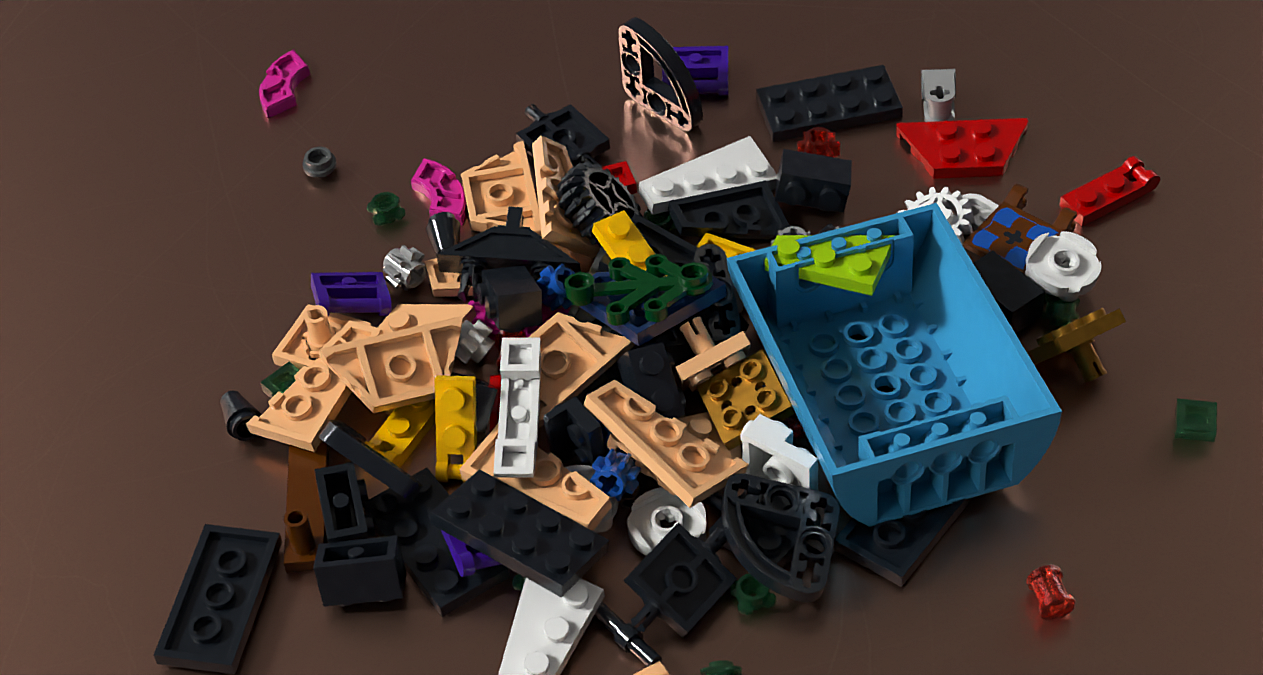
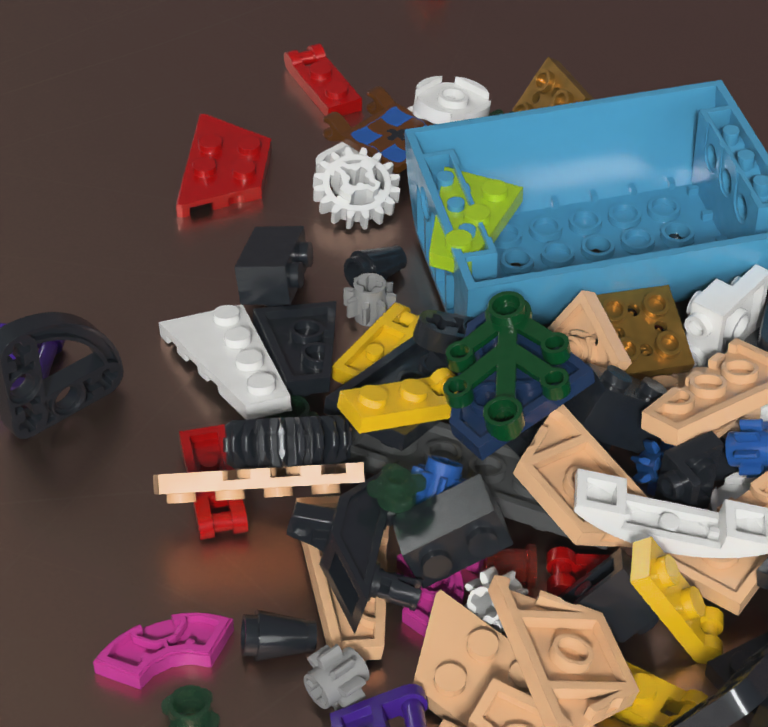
camera: 90 degrees left, 5 degrees down
light nougat wing [461,141,541,233] -> none
black plate [516,104,610,167] -> none
black plate [756,65,903,142] -> none
clear red gear [797,127,840,157] -> none
light grey piece [921,69,956,122] -> none
clear green plate [1175,398,1217,442] -> none
none -> clear green plate [367,463,426,513]

